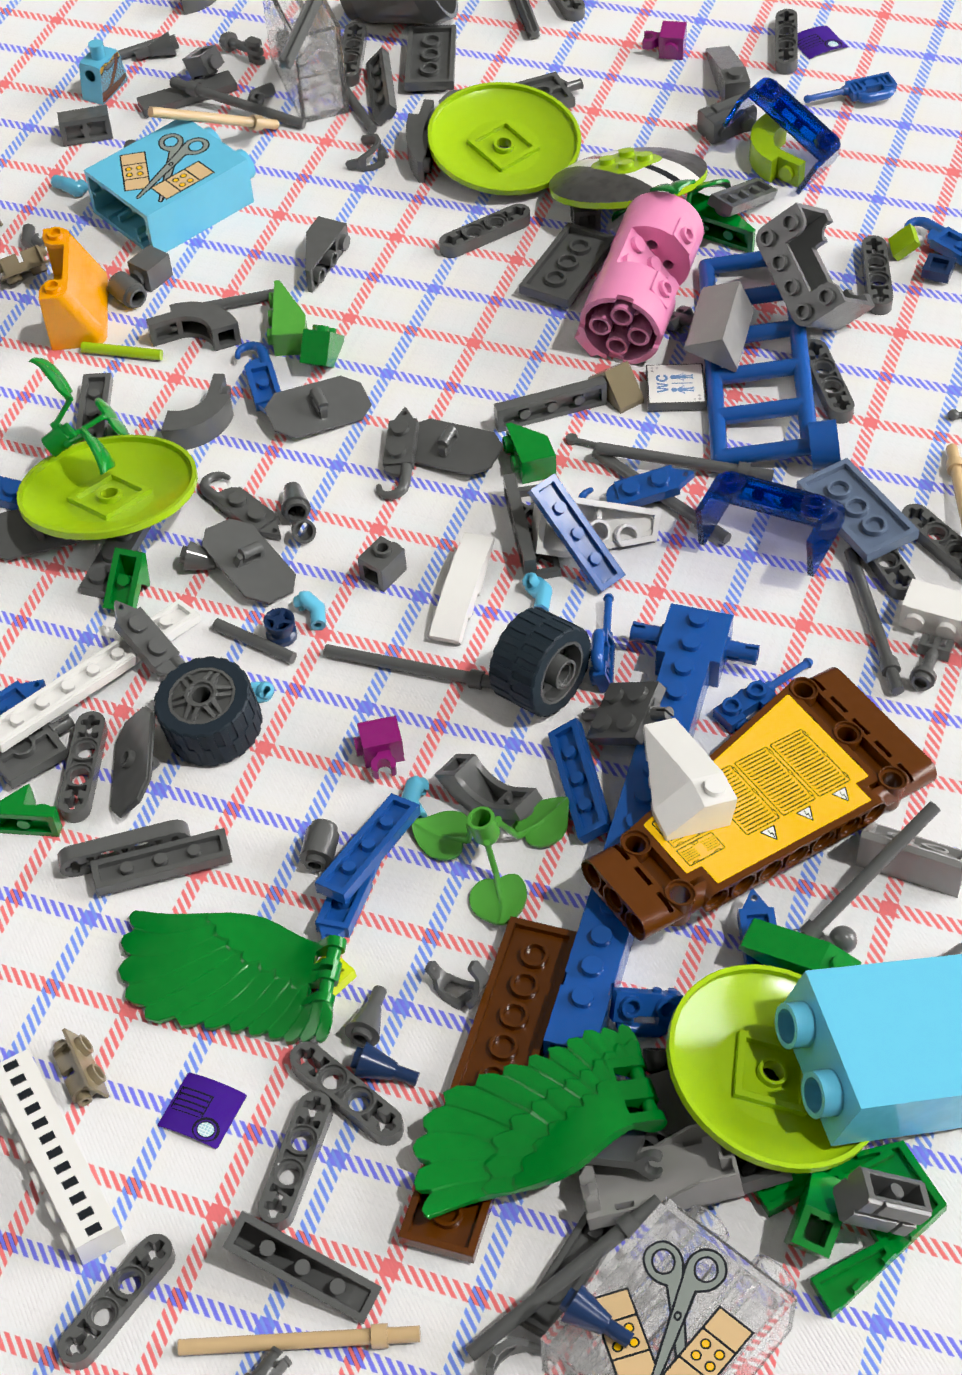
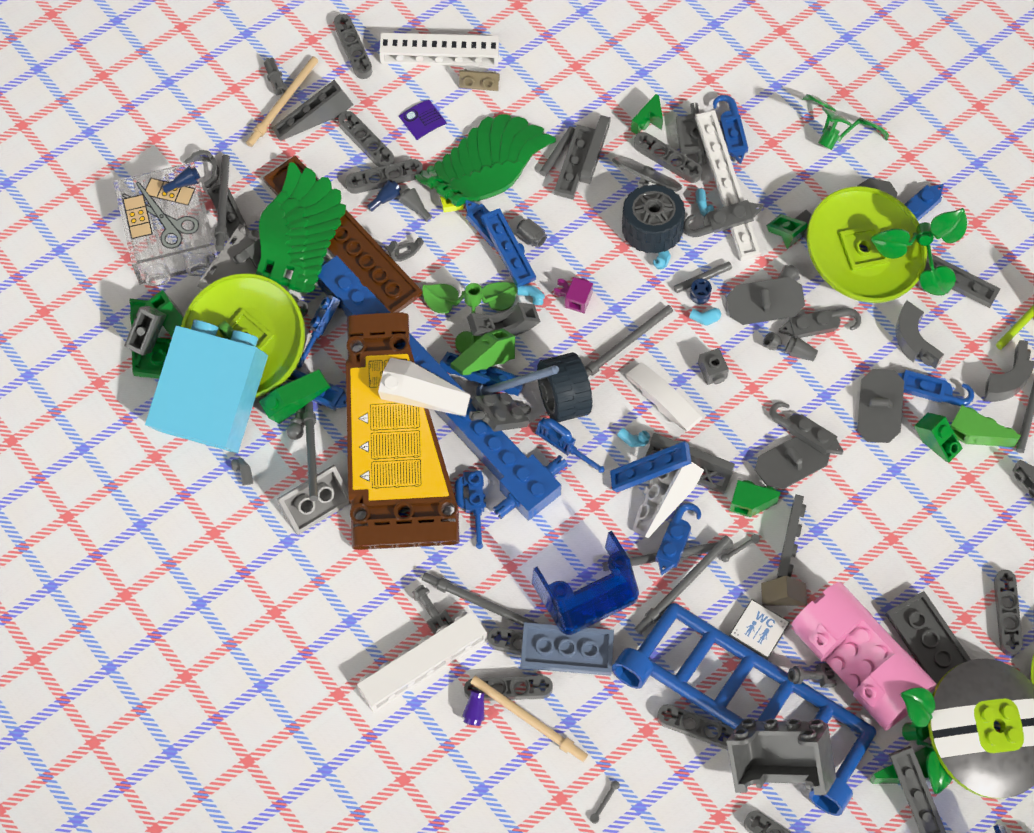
camera: 120 degrees right, 15 degrees up
light grey slope [683,281,754,372] -> none
none -> bright green tile [218,321,234,340]
none -> bright green slope [450,328,515,375]
none -> sand blue bar [476,365,559,396]
none -> dark grey bar [539,126,575,177]
none -> medium azure arm [695,188,714,217]

